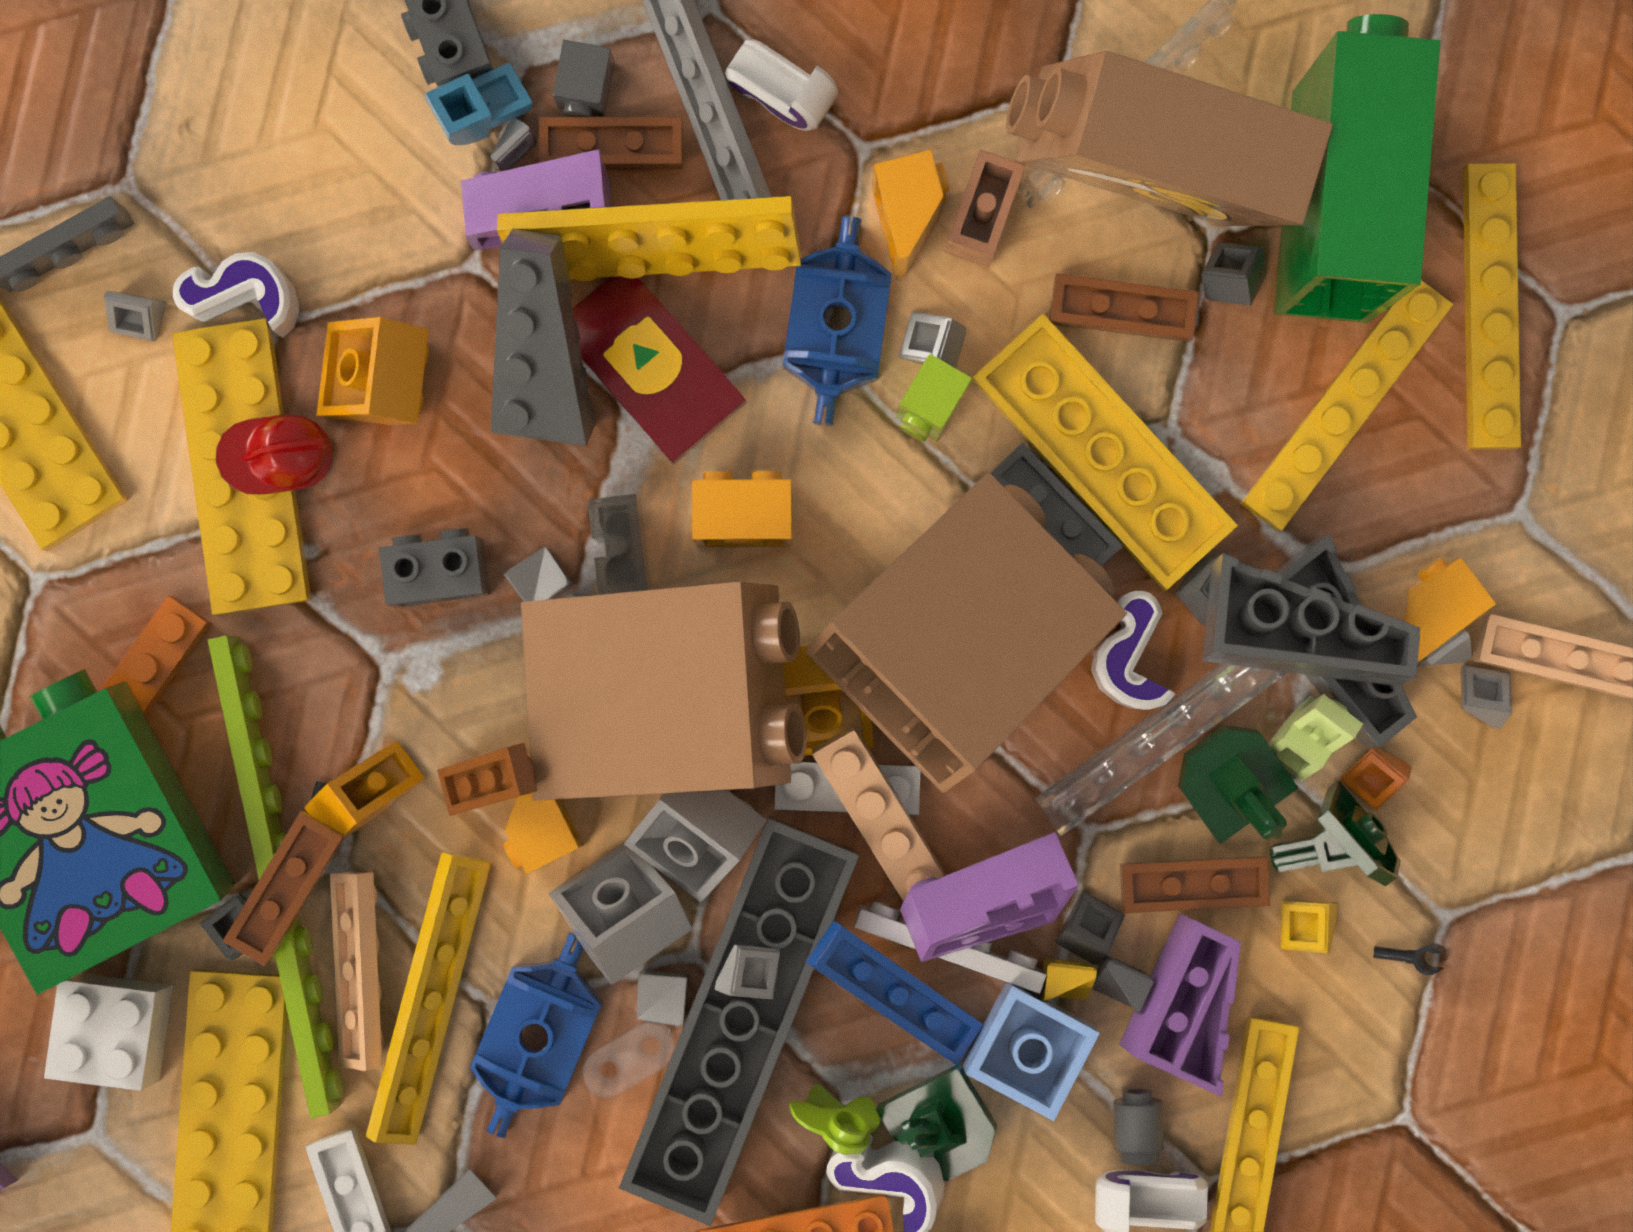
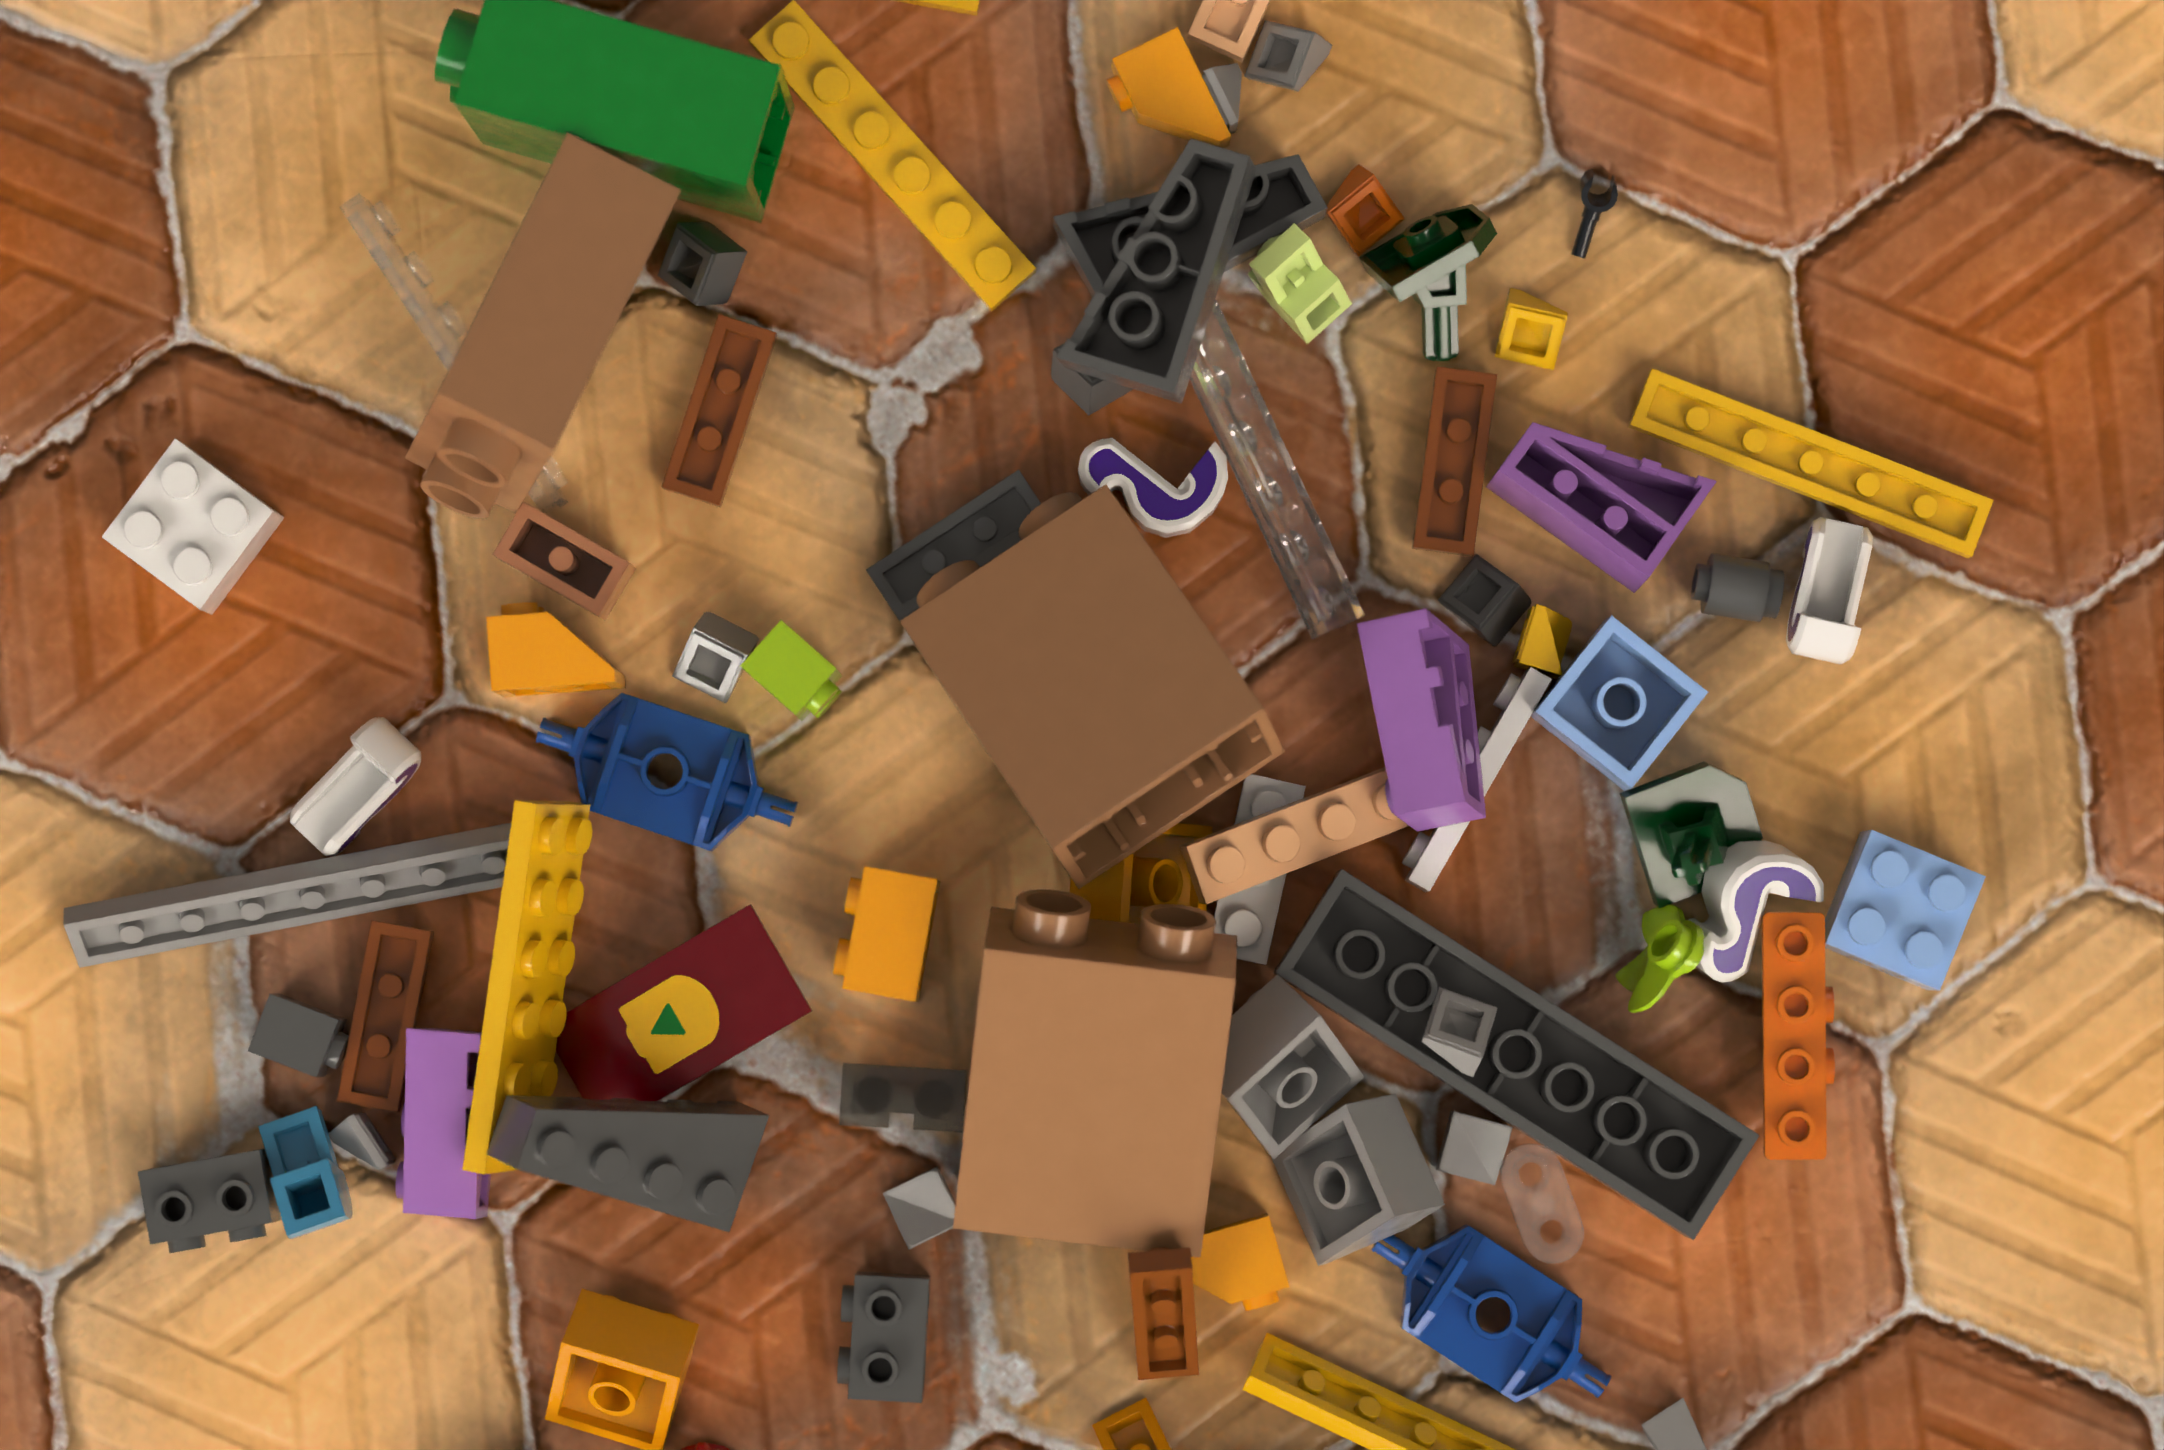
camera: 85 degrees left, 0 degrees up
blue plate [806,920,983,1065] -> none
yellow plate [971,314,1238,591] -> none
dark grey slope [1092,955,1154,1013] -> none
dark green piece [1177,725,1299,844] -> none

